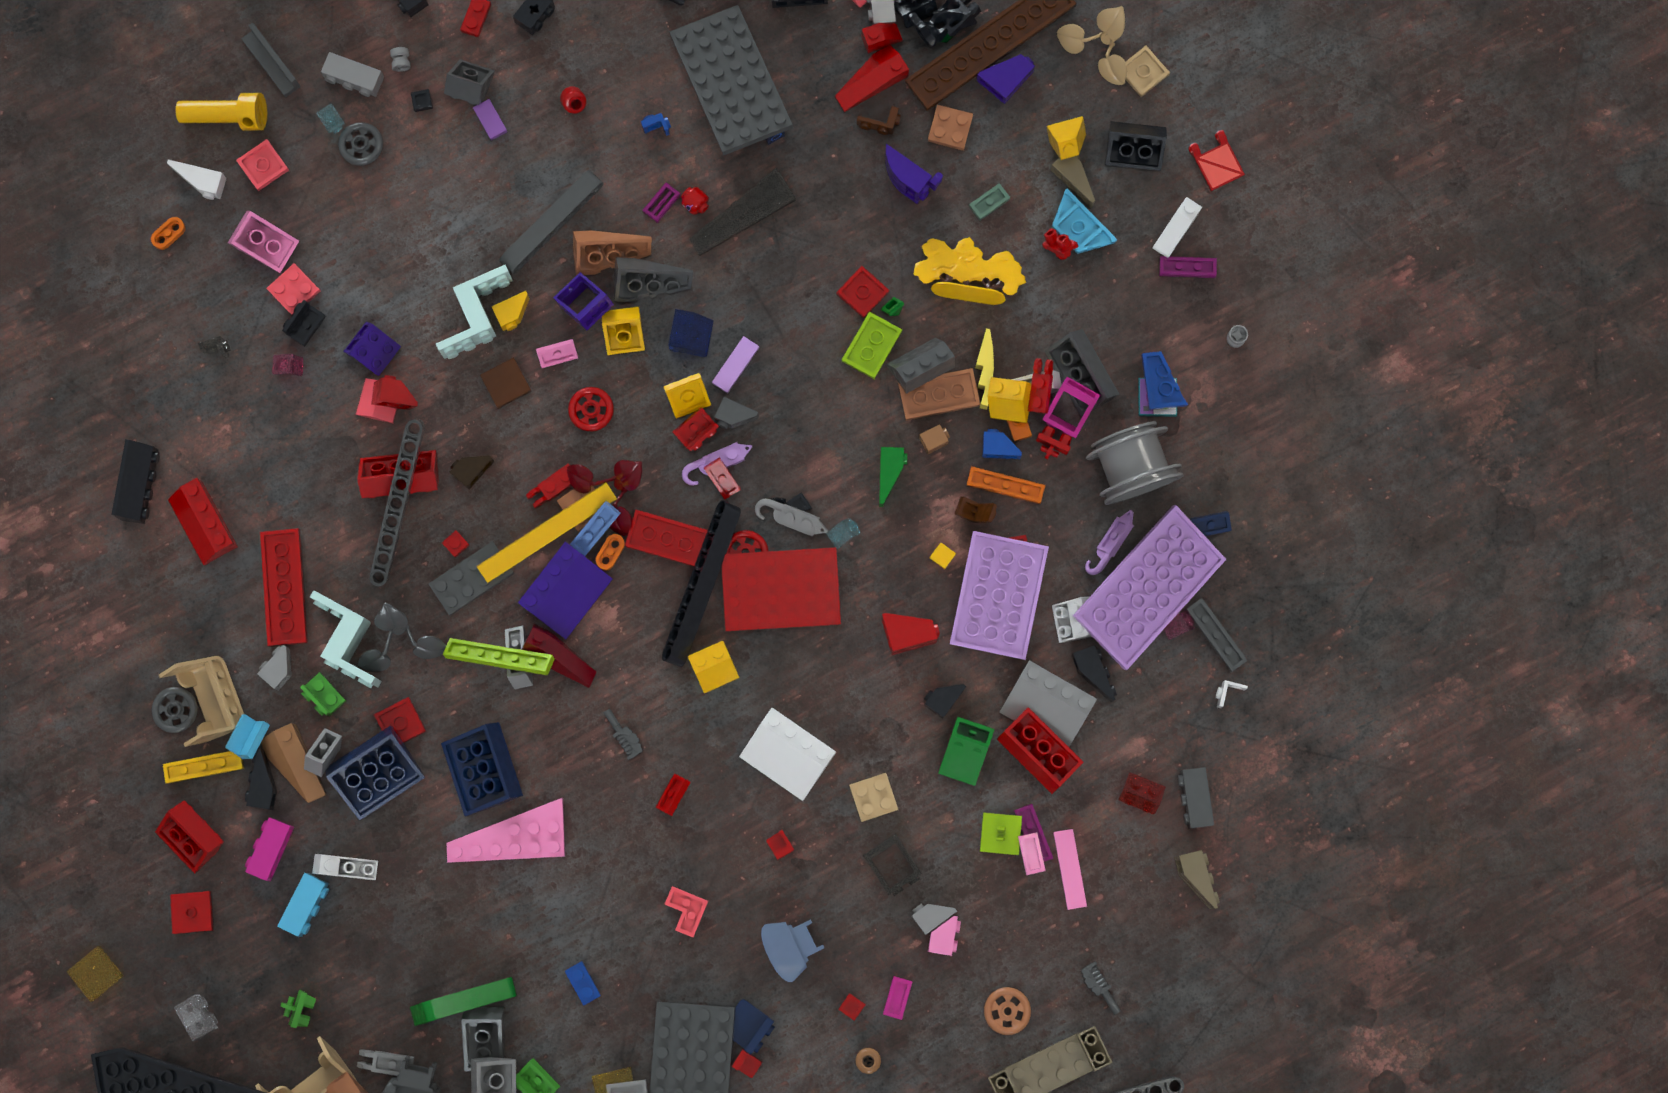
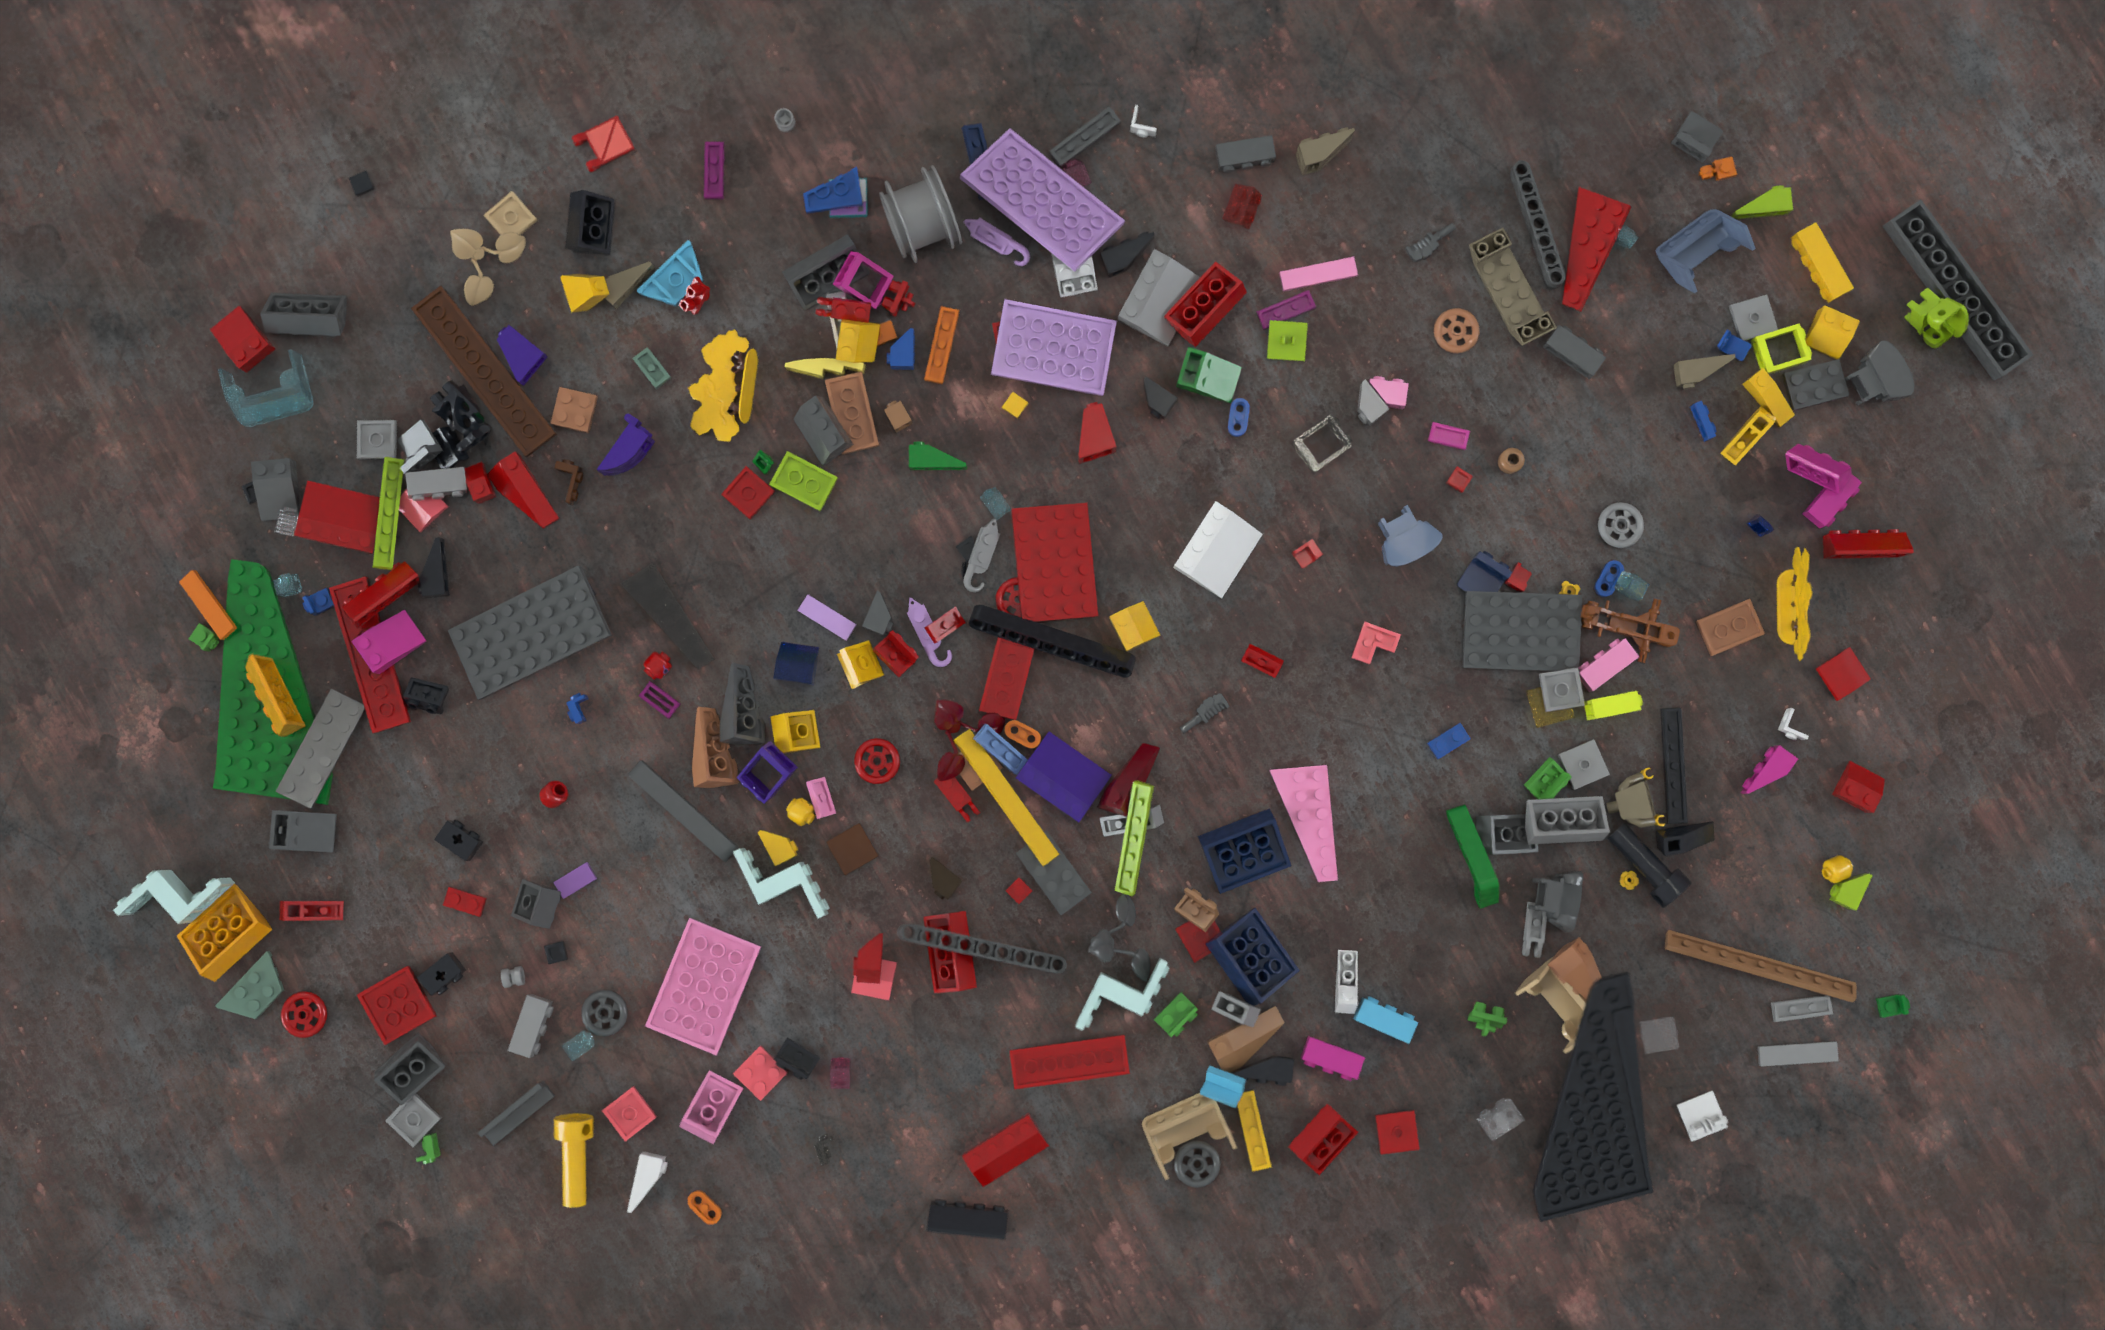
camera: 85 degrees left, 5 degrees up
clear yellow tile [67,946,123,1002] -> none
light grey slope [257,645,291,691] -> none
dark purple bracket [343,322,401,376] -> none
tan plate [849,773,898,822] -> none
reddish brown bracket [955,497,997,523] -> none
bright pink tile [1018,832,1046,875] -> none
white slope [1153,197,1202,258] -> none
none -> bright pink plate [645,918,761,1055]
none -> yellow head [786,798,816,826]
none -> medium nougat bracket [1174,887,1219,932]
none -> blue plate [1228,398,1250,437]

